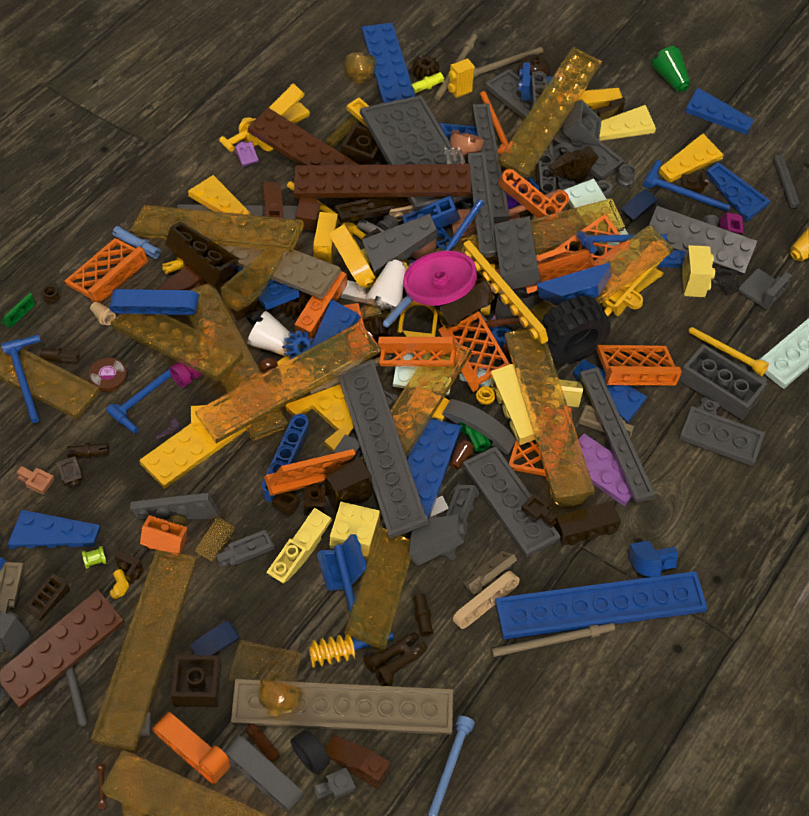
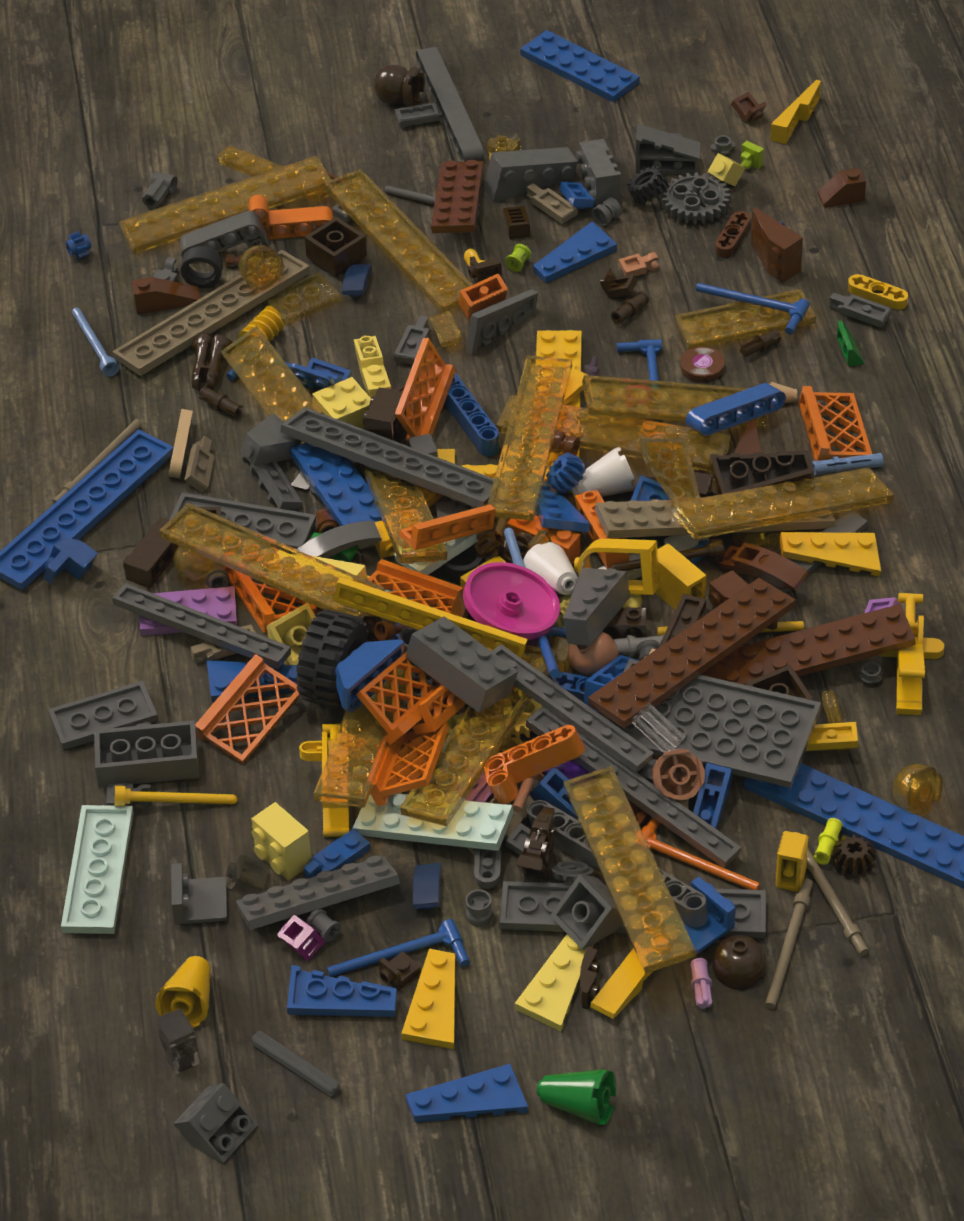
camera: 140 degrees right, 10 degrees down
dark brown plate [41,285,60,303] -> none
blue bar [576,231,668,253] -> none

